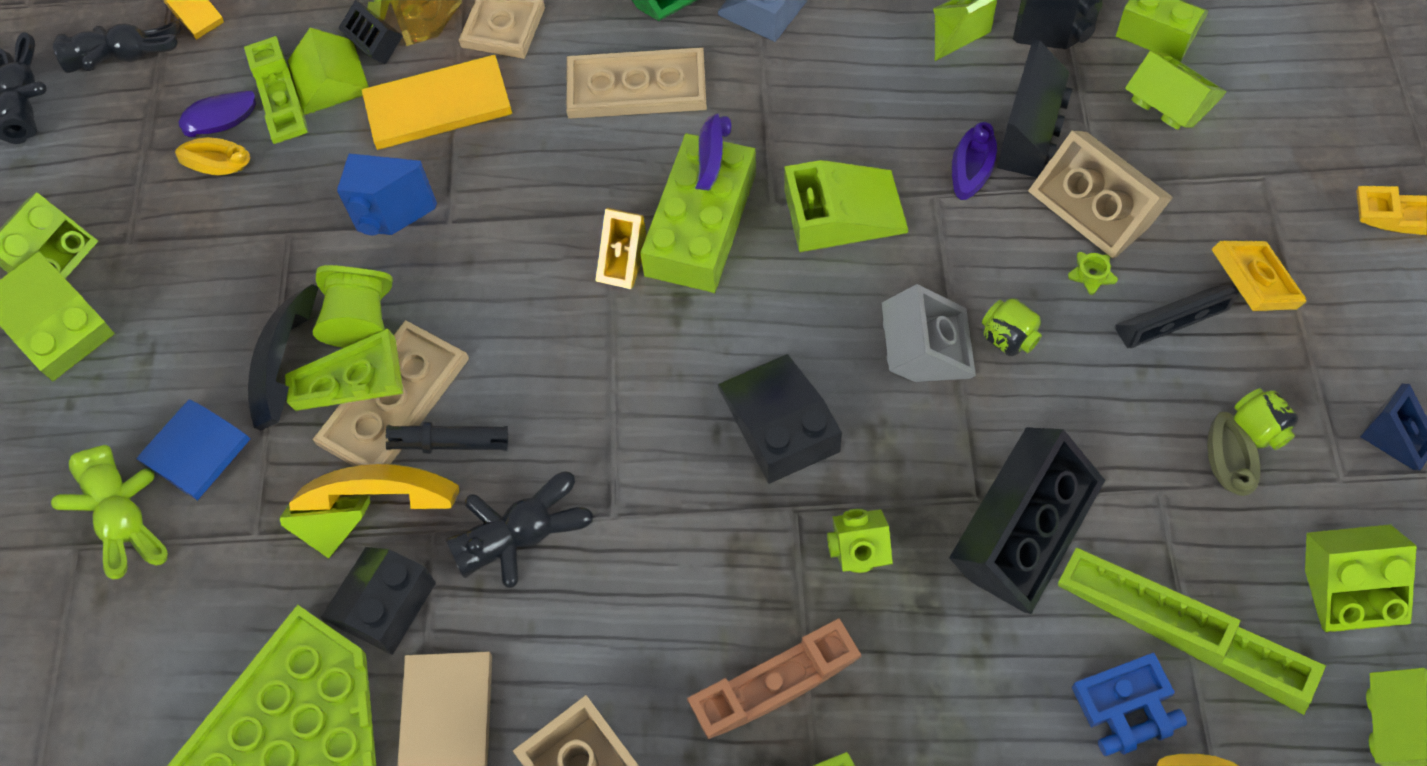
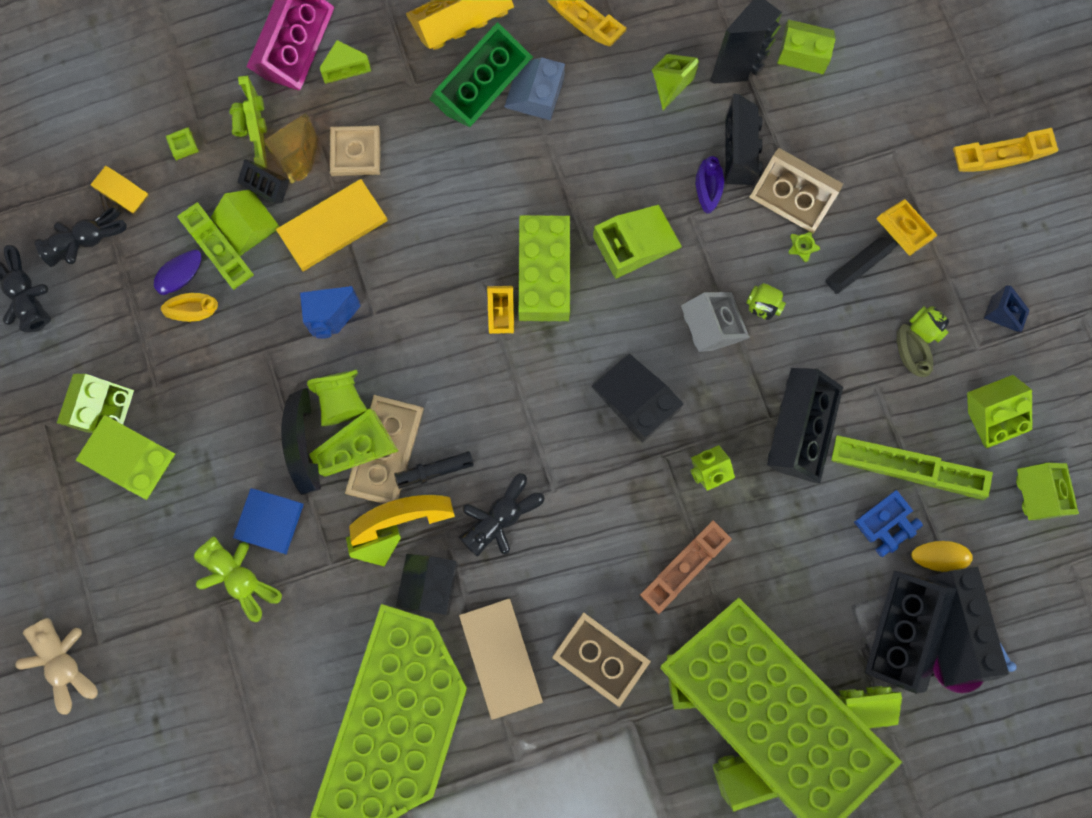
camera: 25 degrees left, 15 degrees up
tan tile [566,47,707,119] -> none
dark purple arm [695,113,731,191] -> none
lime slope [1125,51,1227,130] -> none

